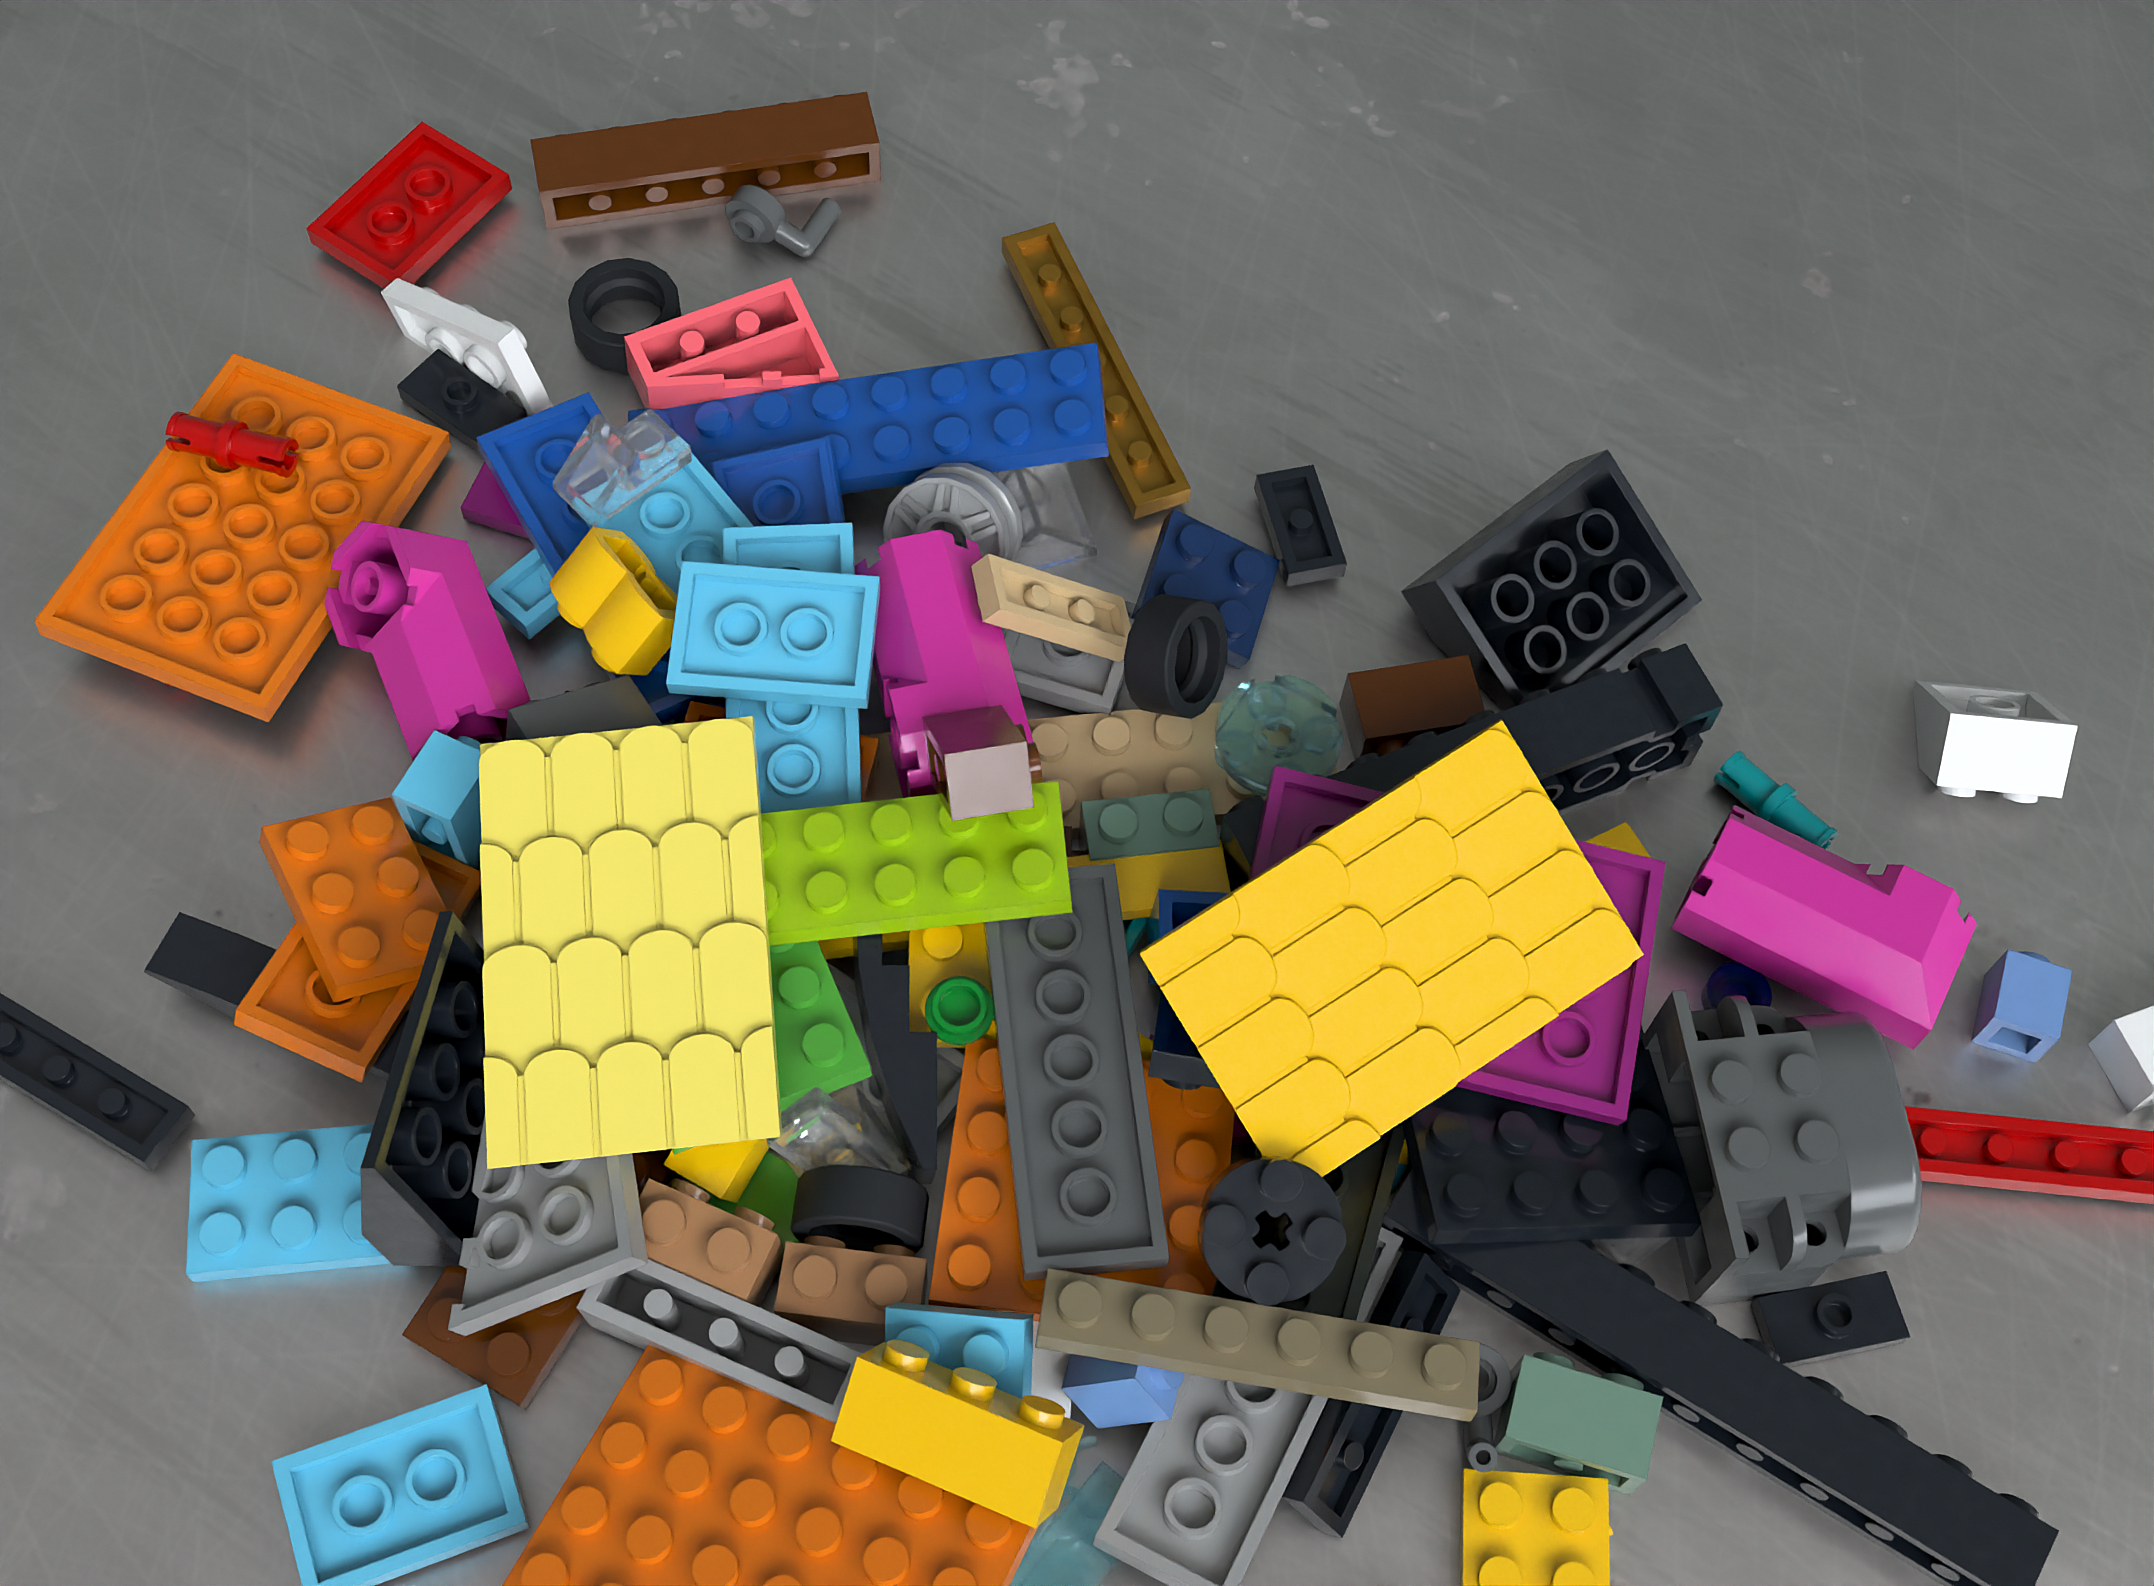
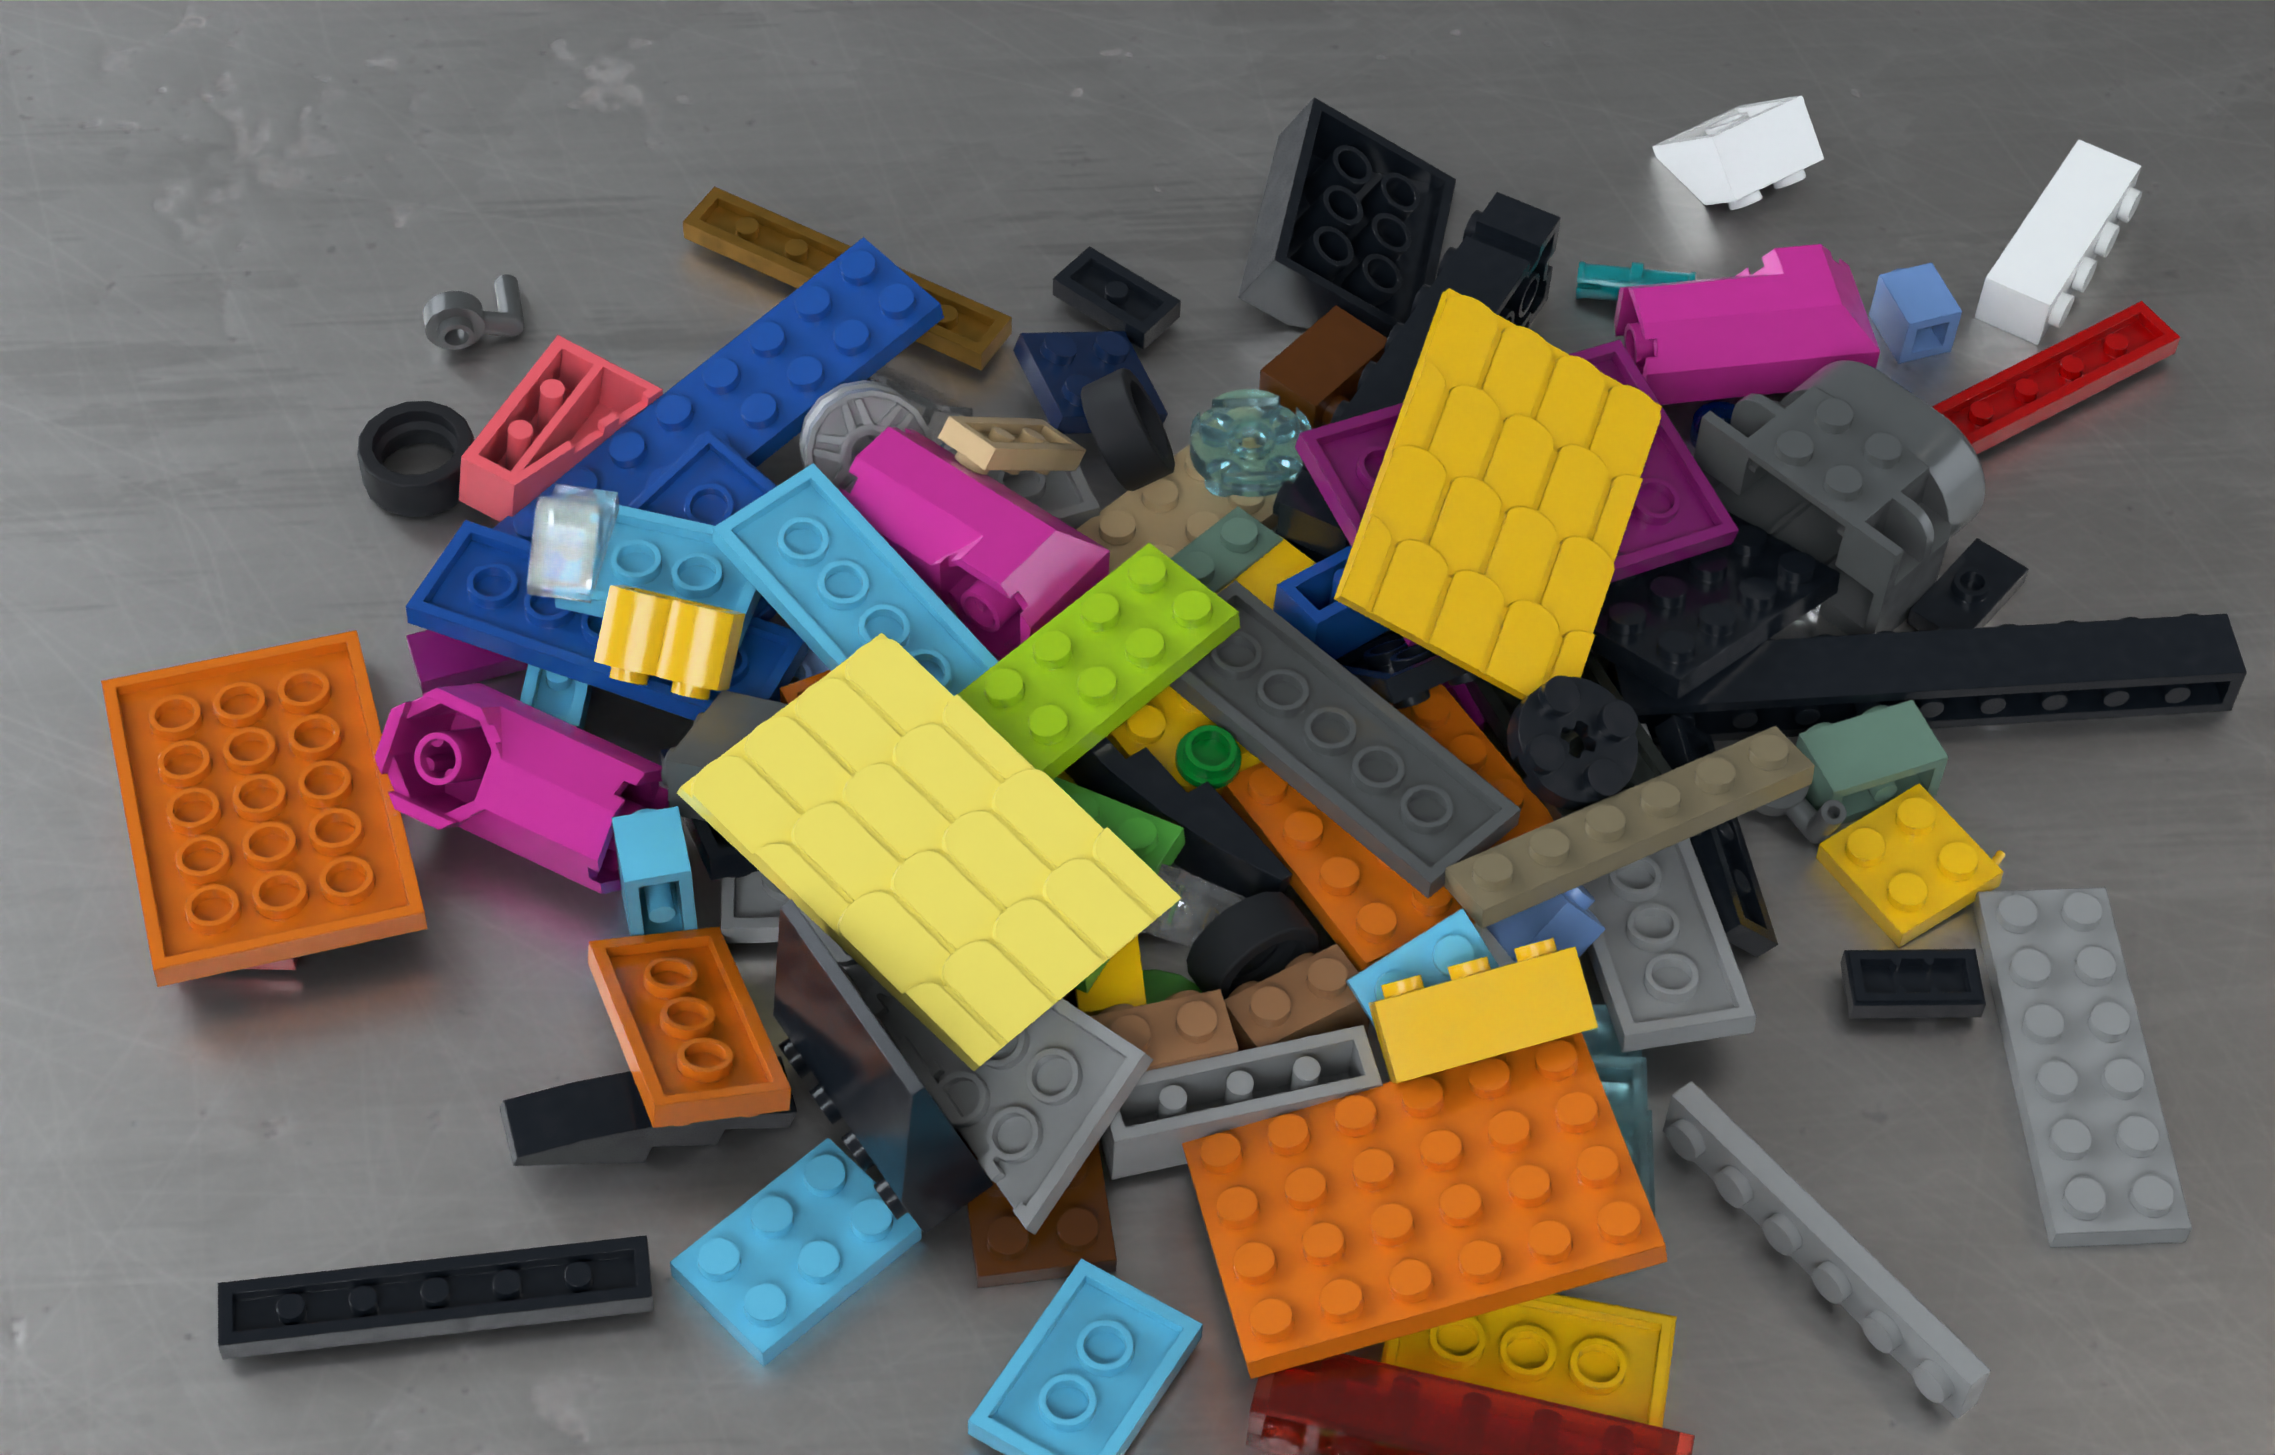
camera: 35 degrees left, 10 degrees down
red pin [165,411,299,478] -> none
orange plate [259,797,447,1003] -> none
red plate [306,122,512,289] -> none
white wing [381,278,553,417] -> none
black plate [397,349,527,454] -> none
reddish brown brick [530,92,881,230] -> none
medium azure plate [666,561,881,709] -> none
brick [922,705,1042,821] -> none

